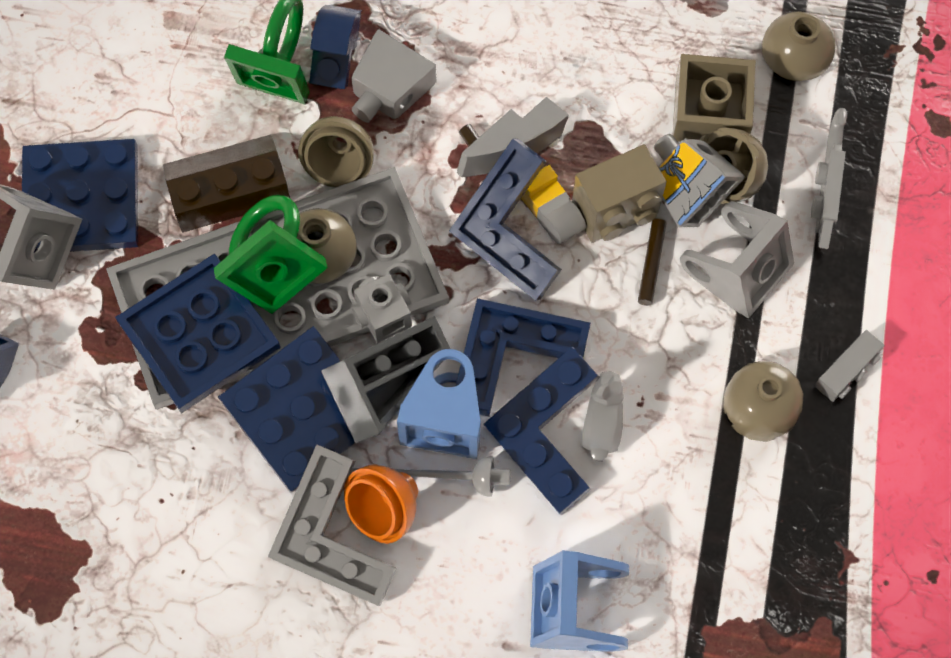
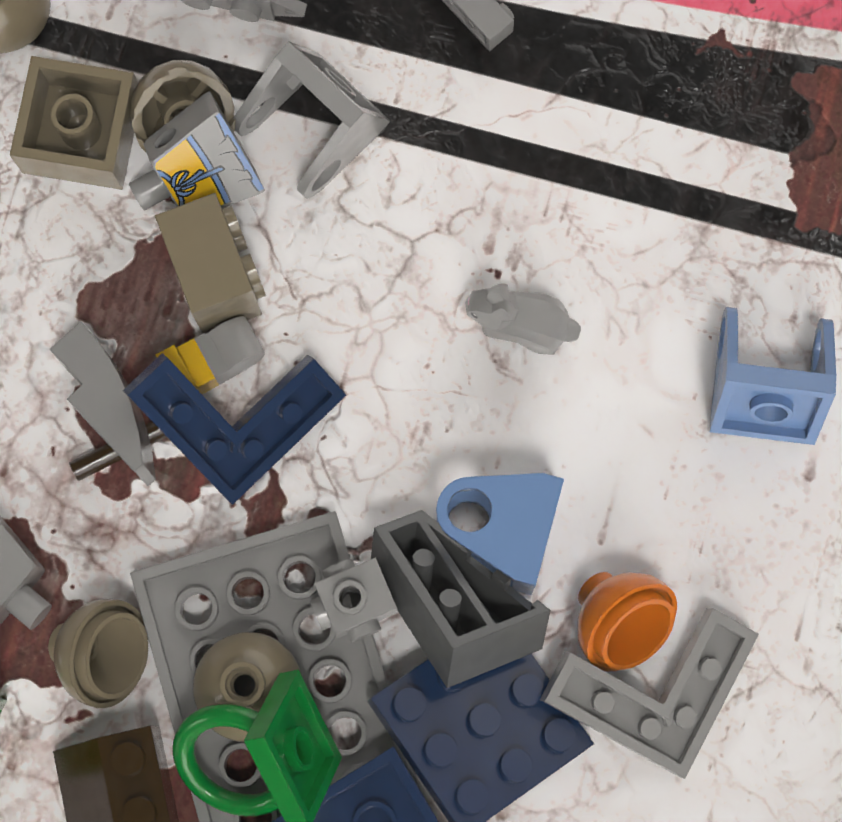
camera: 80 degrees left, 10 degrees up
light grey sword [351,456,511,497] -> none
dark blue plate [455,298,591,417] -> none
dark blue plate [483,346,599,515] -> none
dark brown piece [637,218,667,306] -> none
dark tan cylinder [723,360,803,442] -> none

